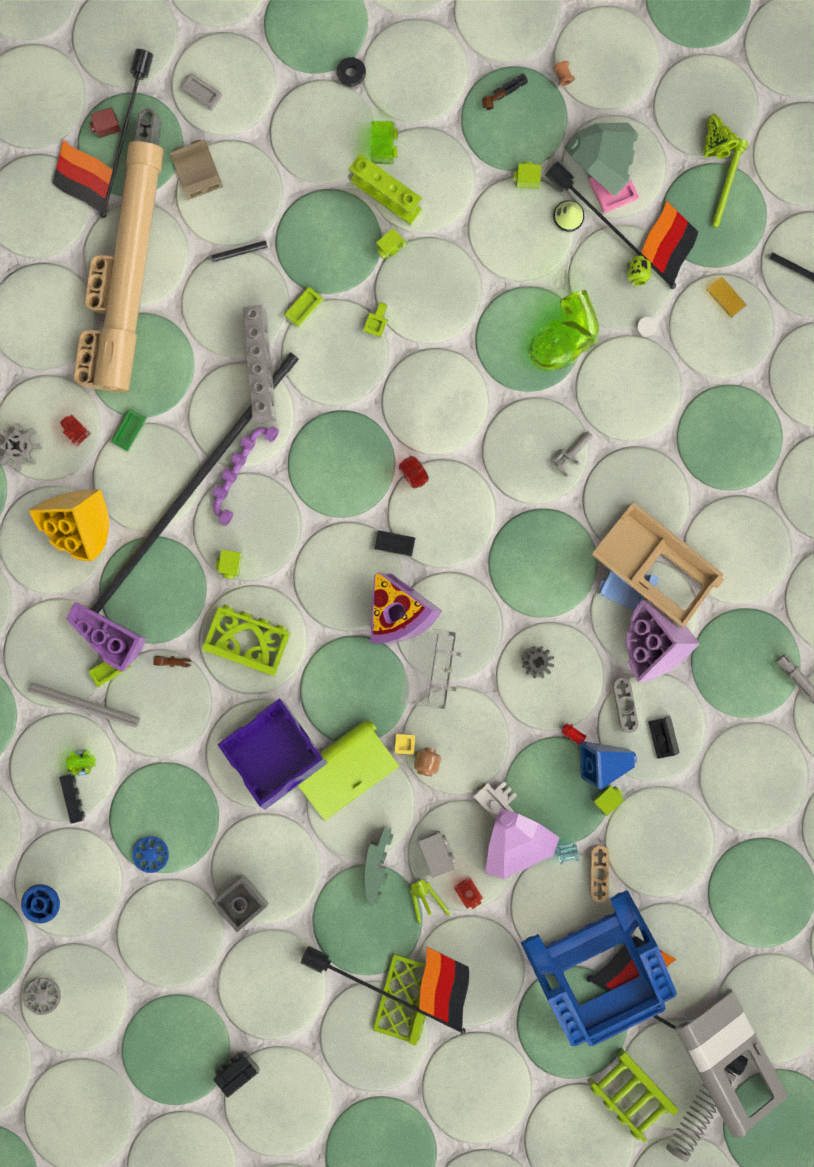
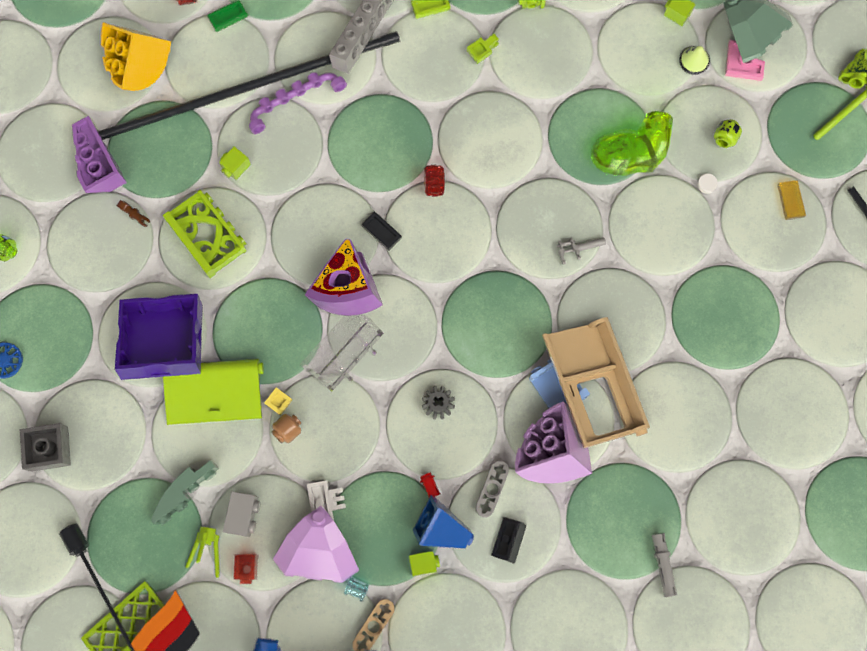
camera: 30 degrees right, 10 degrees down
light grey axle [29,683,140,727] -> none
lime tile [88,661,131,687] -> none
flag [545,162,698,289] -> none

